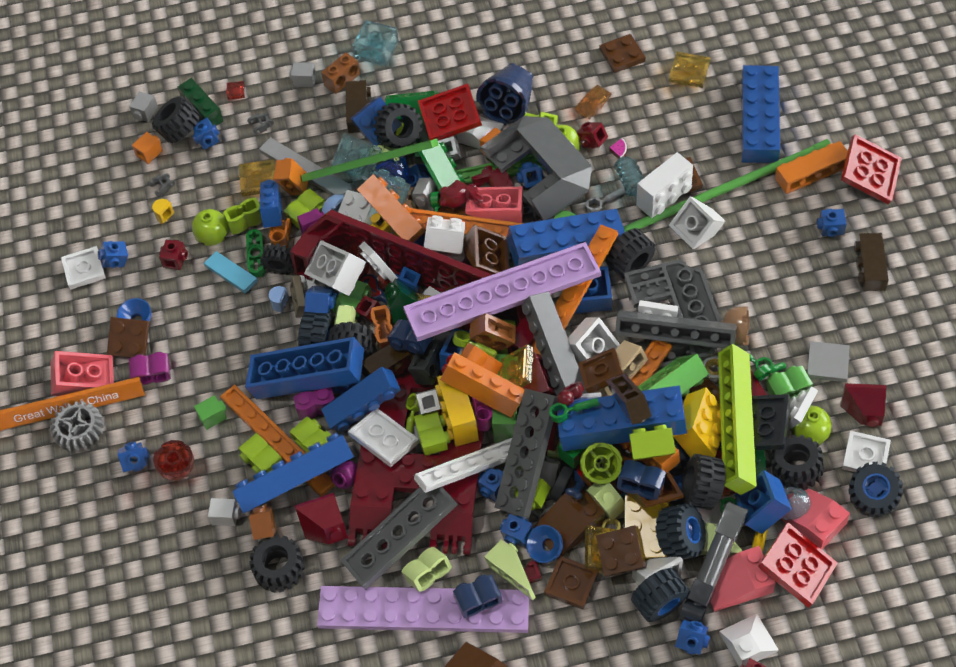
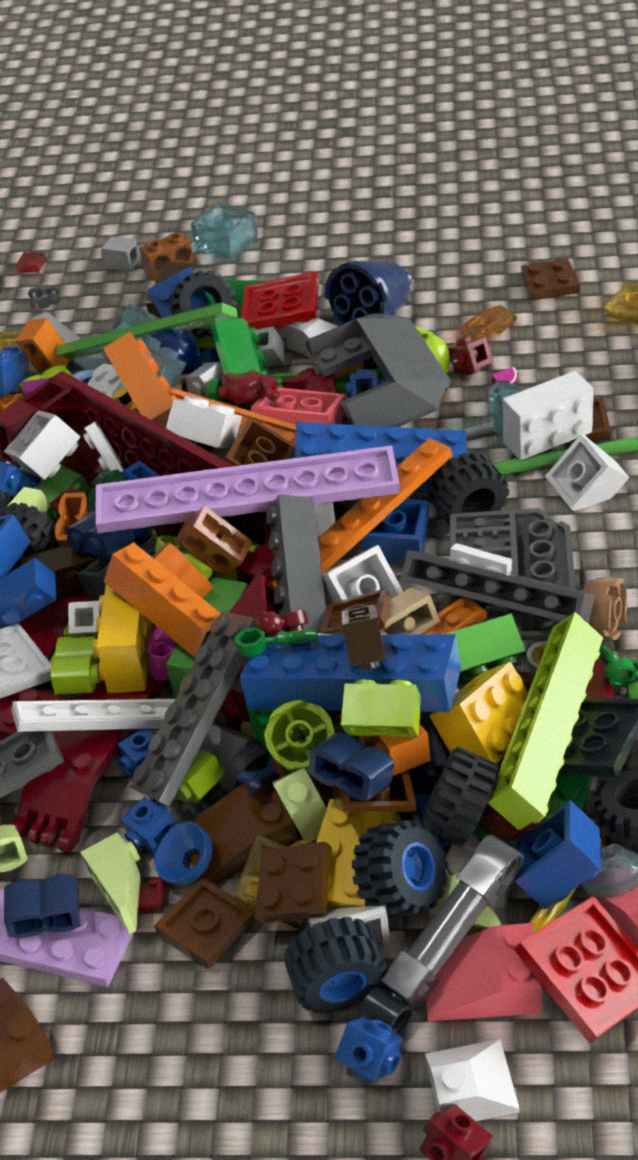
camera: 15 degrees right, 15 degrees down
clear yellow plate [500,345,533,387] -> none

